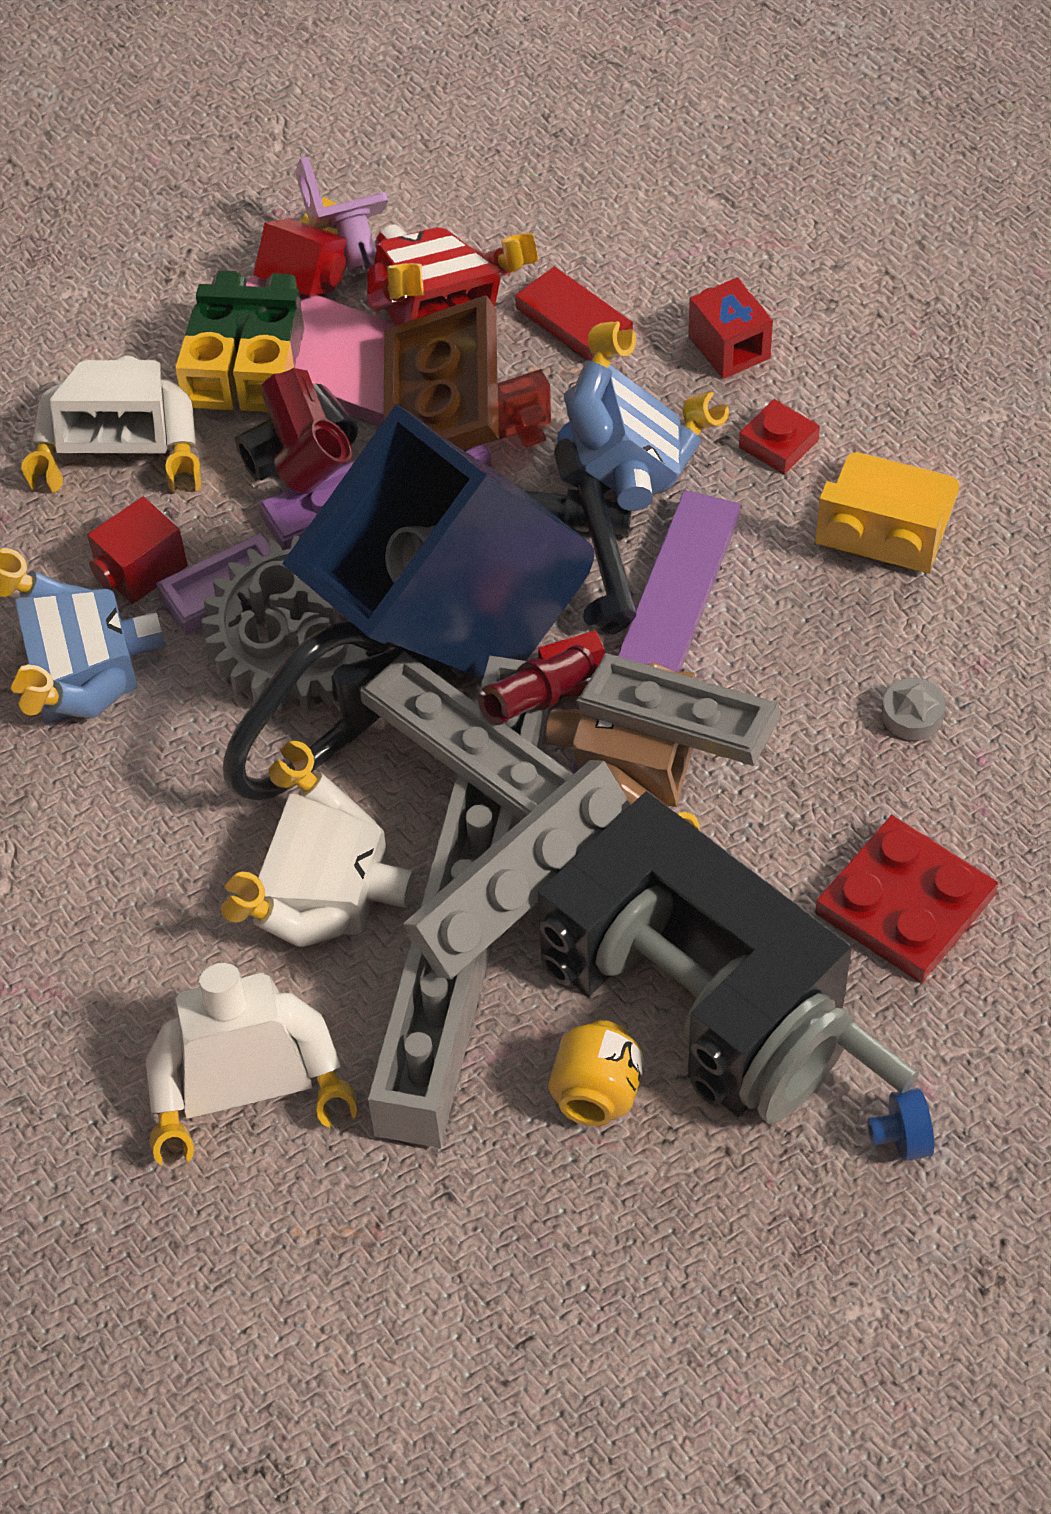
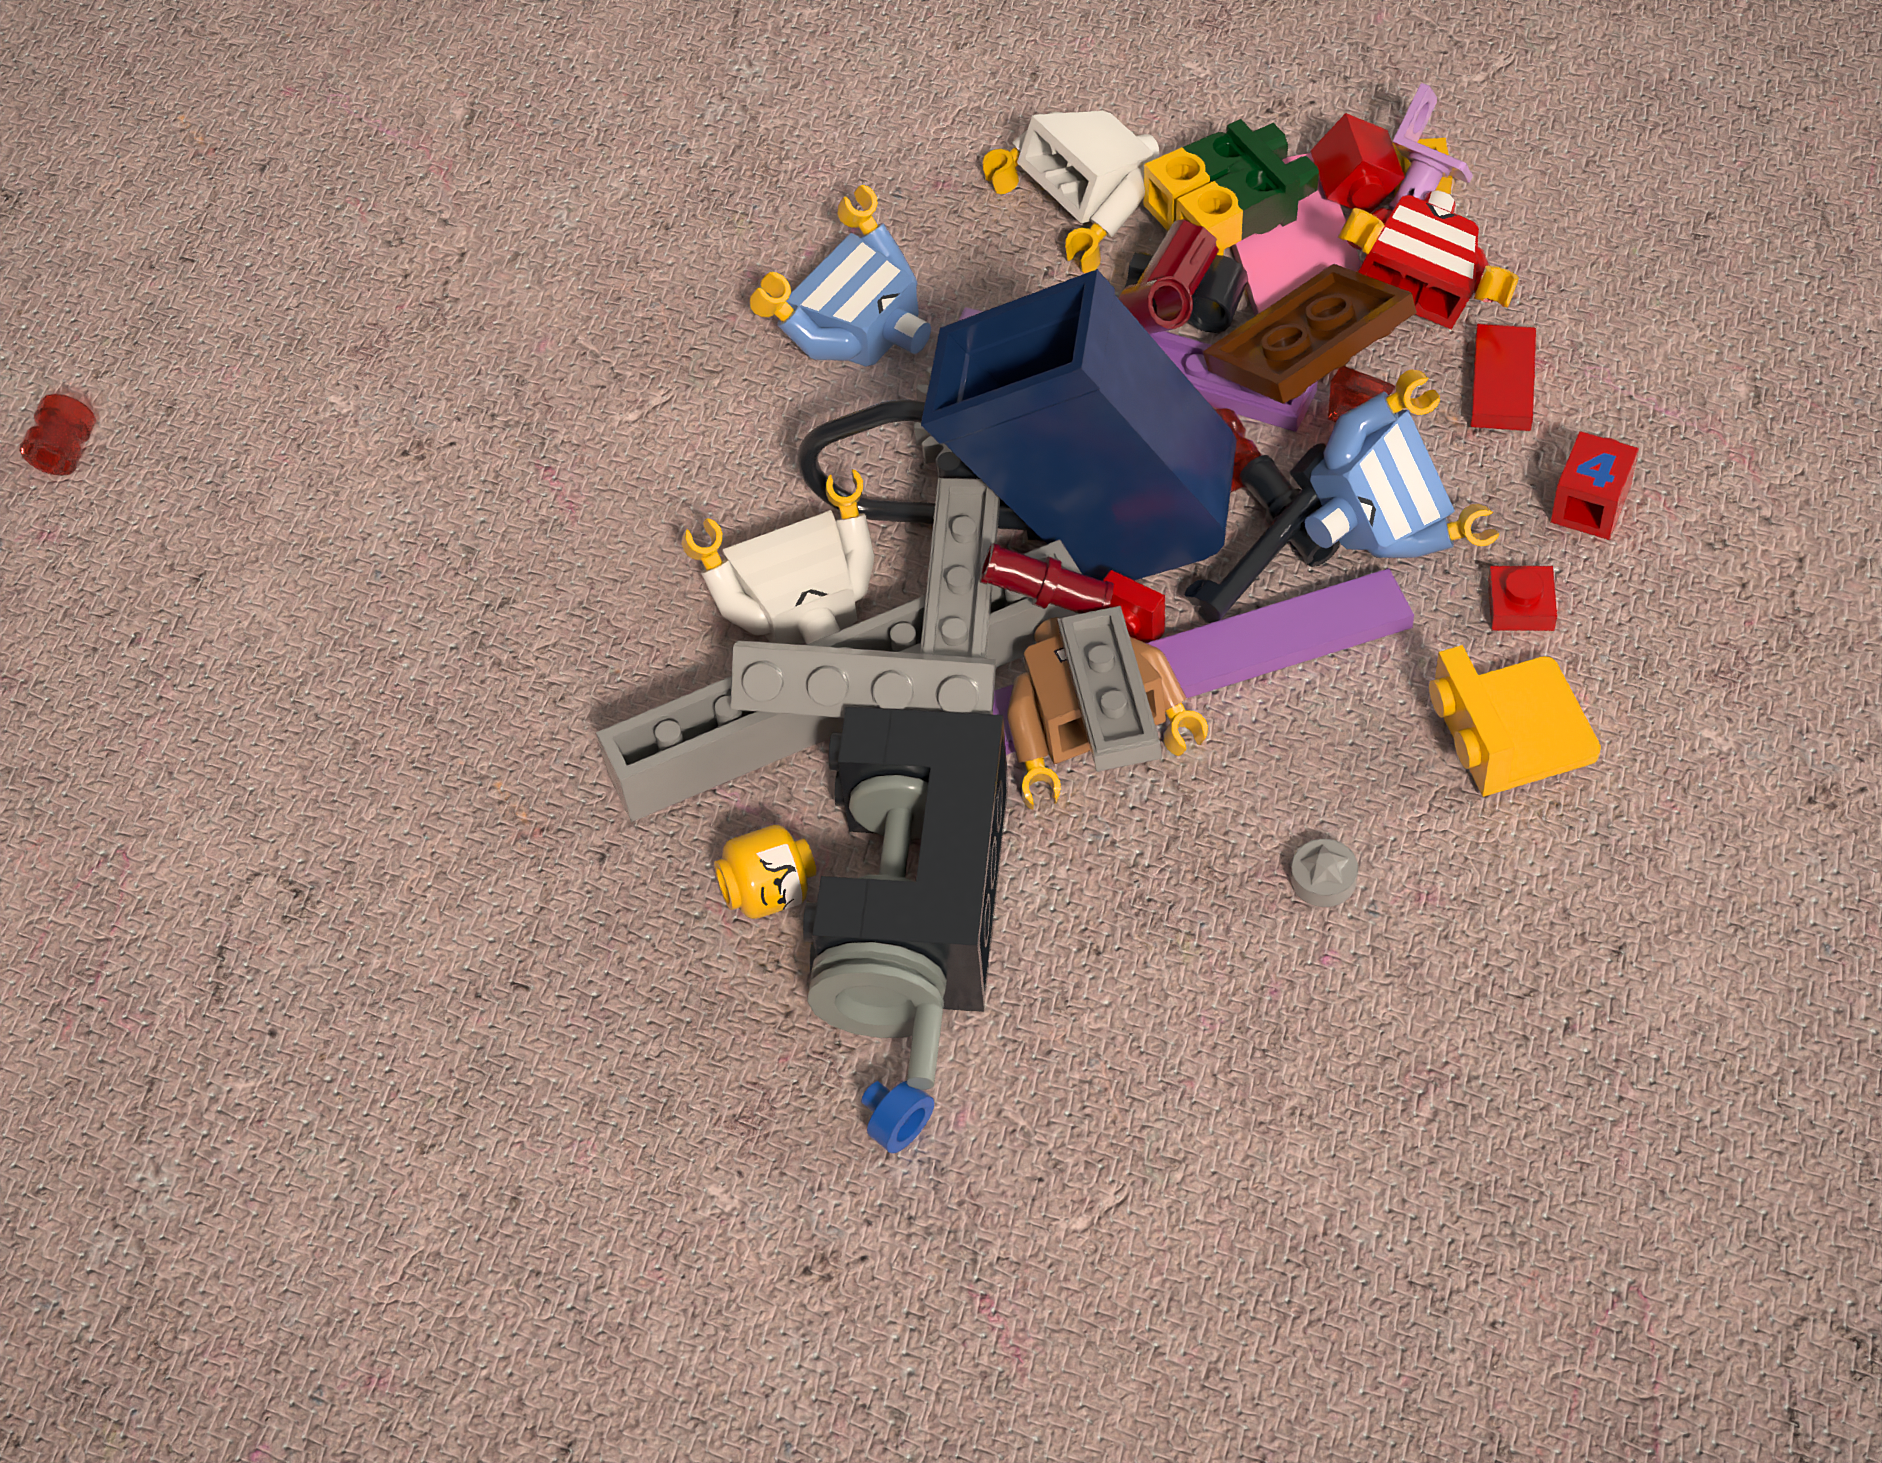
camera: 55 degrees right, 0 degrees up
red brick [87,496,188,605] -> none
white torso [146,963,357,1166] -> none
red plate [815,814,999,984] -> none

